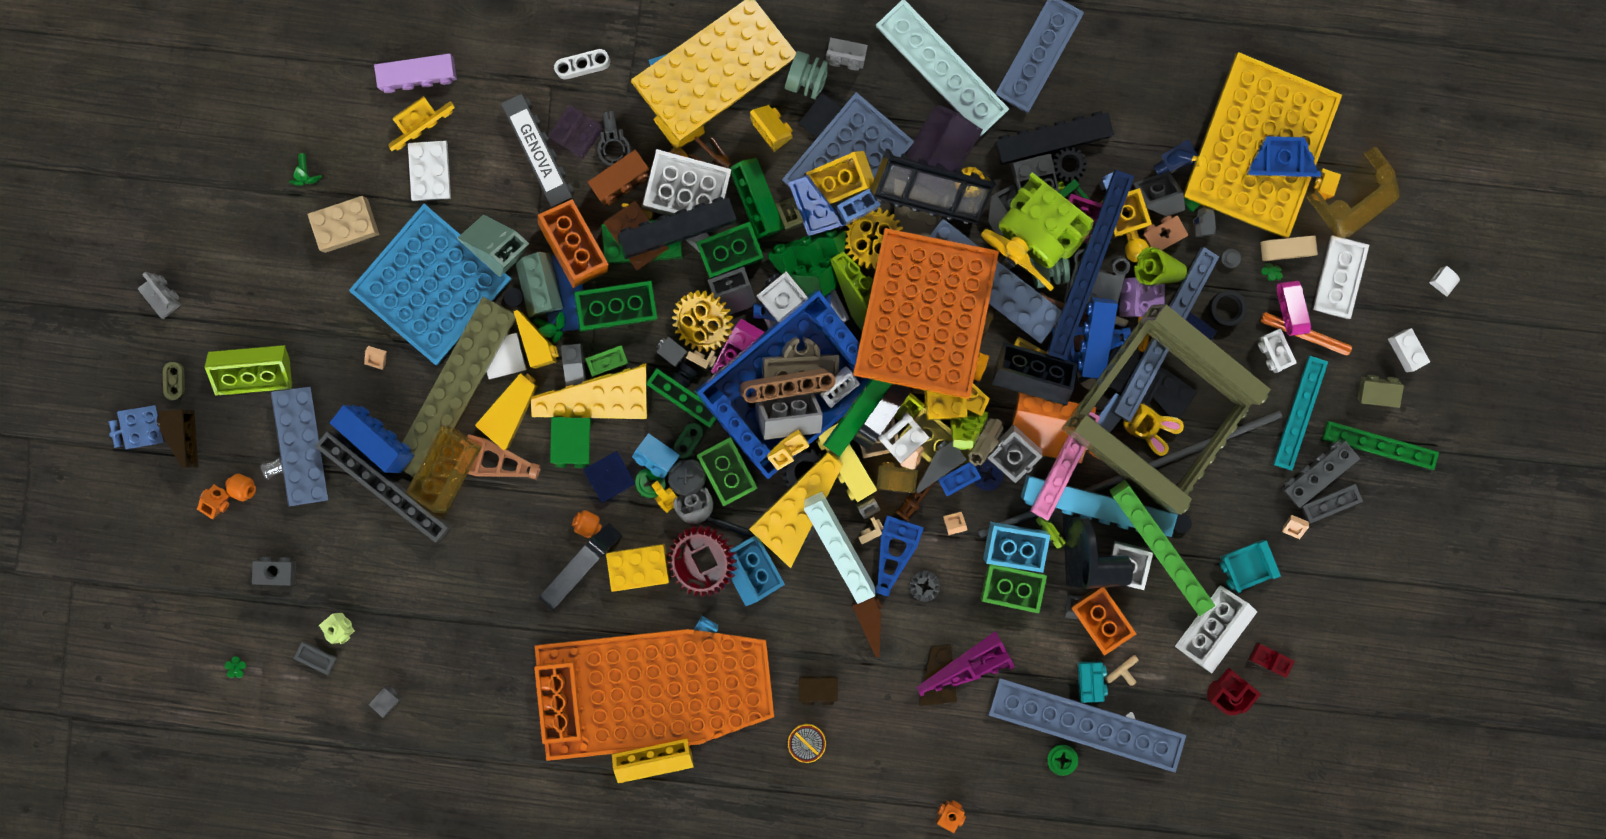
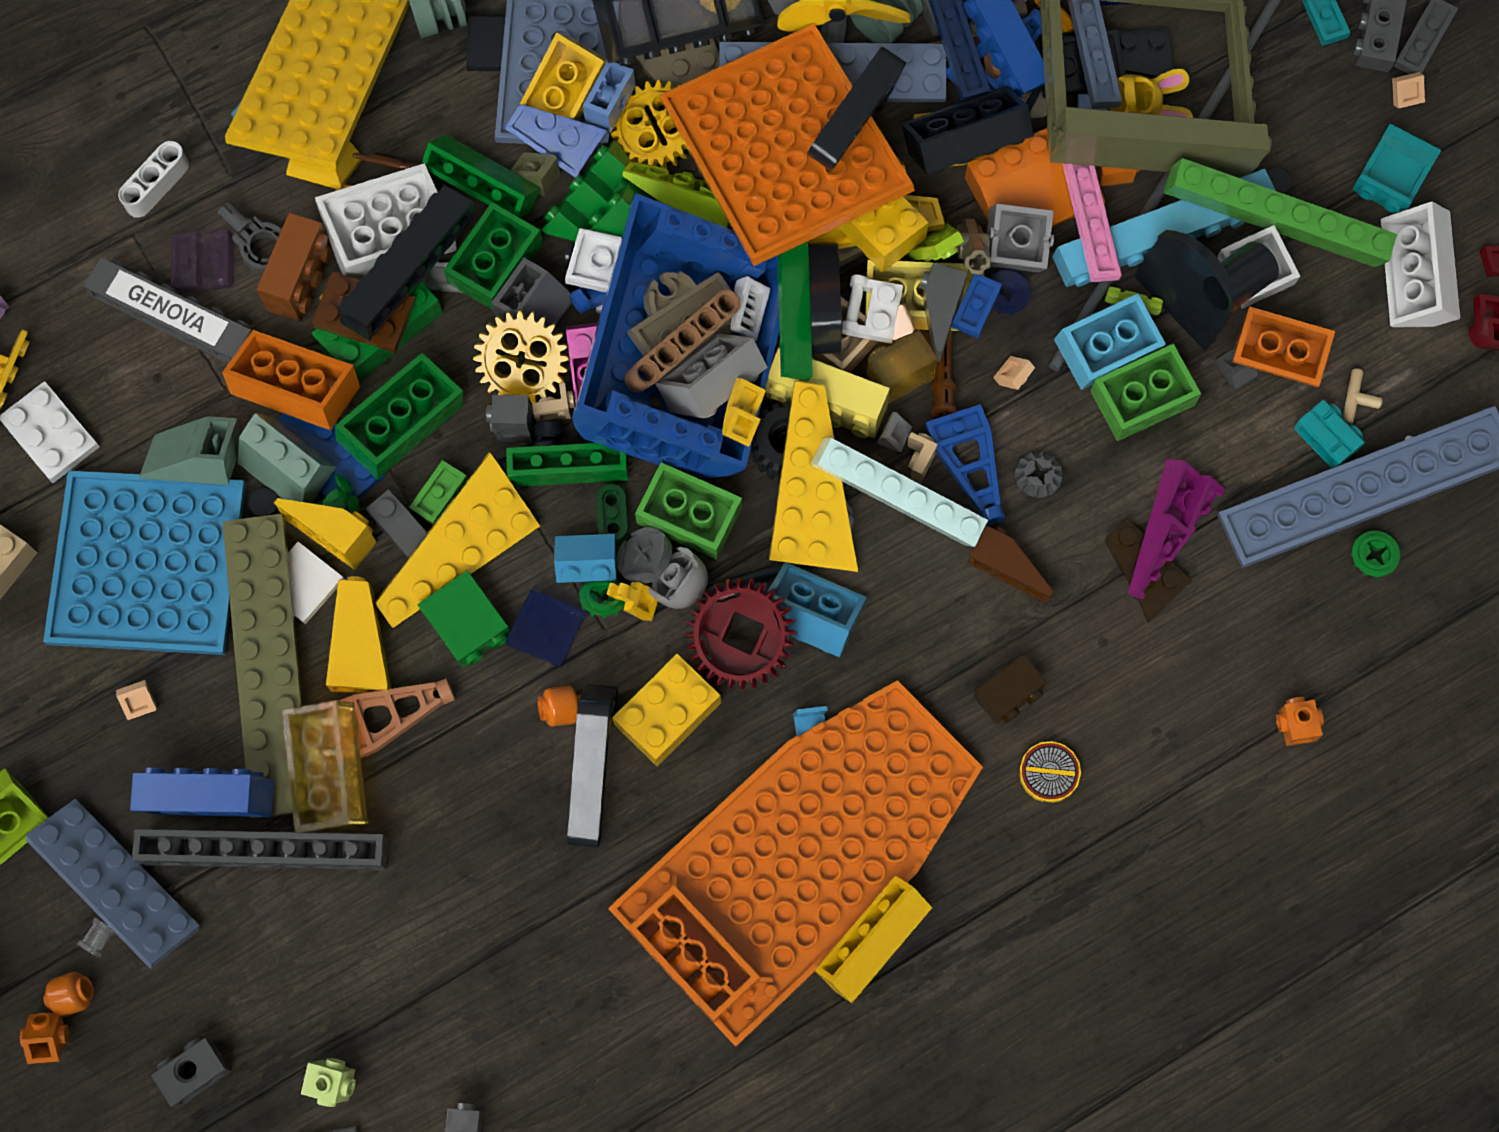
camera: 25 degrees left, 15 degrees down
yellow slope [750,105,793,152] -> none
neon yellow slope [894,392,925,427] -> none
none -> black beam [807,46,907,171]

